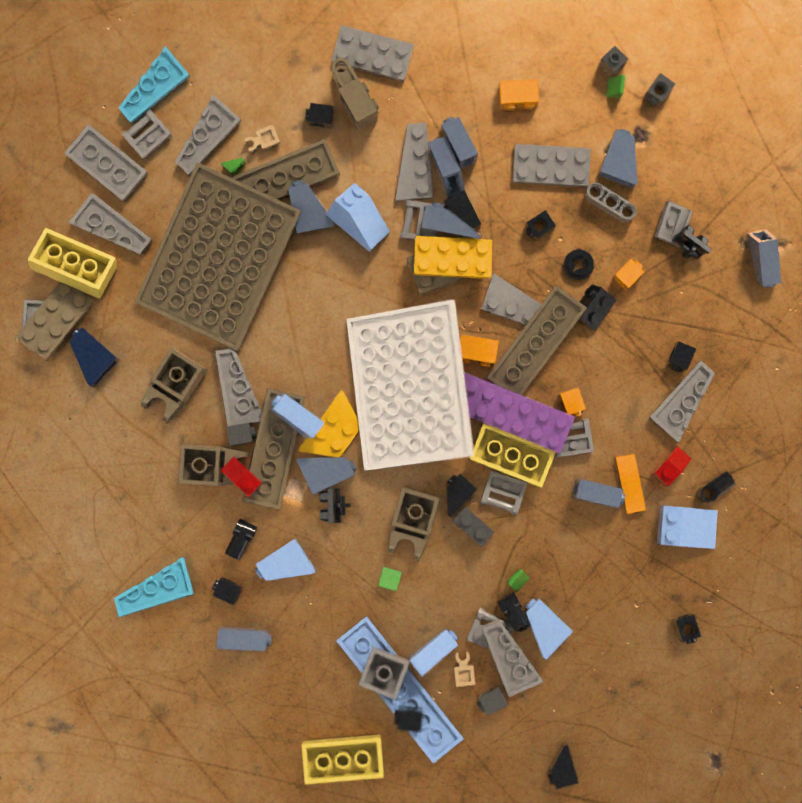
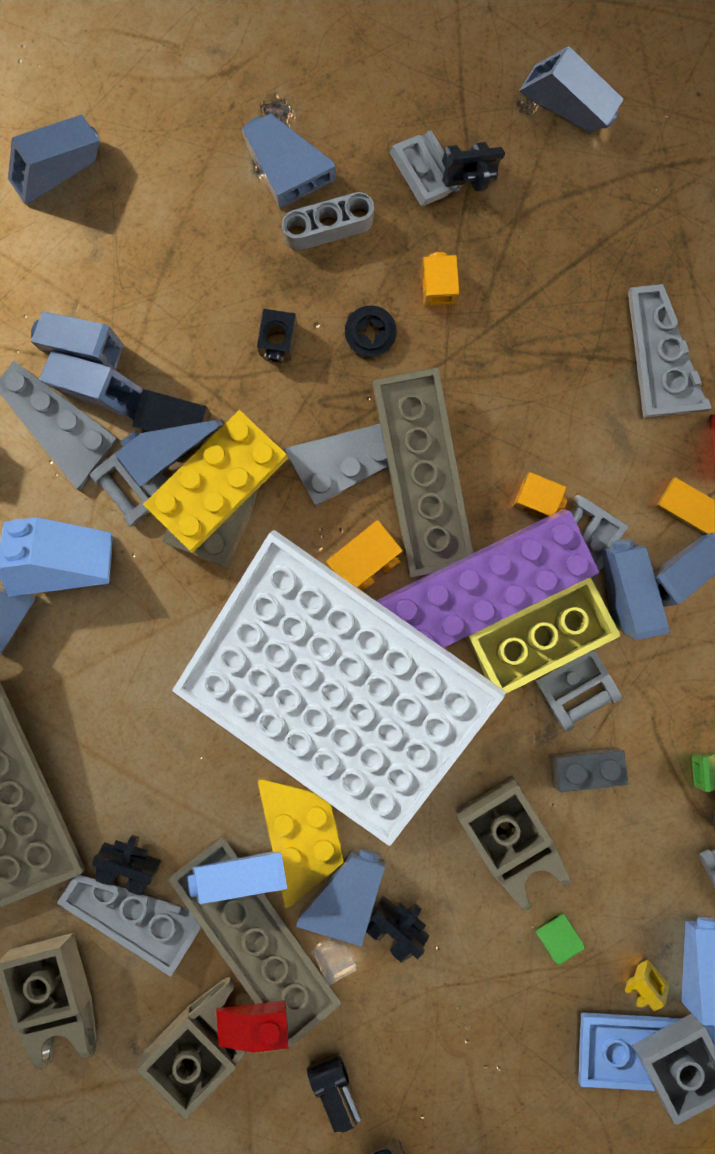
camera: 45 degrees left, 0 degrees up
dark grey brick [226,423,256,446] -> none
light blue slope [255,539,316,581] -> none
black slope [446,474,477,518] -> none
light orange brick [499,79,539,111] -> none
light grey plate [513,144,591,187] -> none
black bracket [579,284,616,331] -> none
dark grey brick [599,46,628,78] -> none
bright green slope [607,75,626,99] -> none
dark grey brick [644,73,675,107] -> none
black brick [667,341,696,373] -> none
none -> sand blue slope [8,115,100,204]
none -> black hips [92,835,161,896]
none -> sand blue slope [602,539,670,640]
none -> yellow tile [625,960,670,1012]

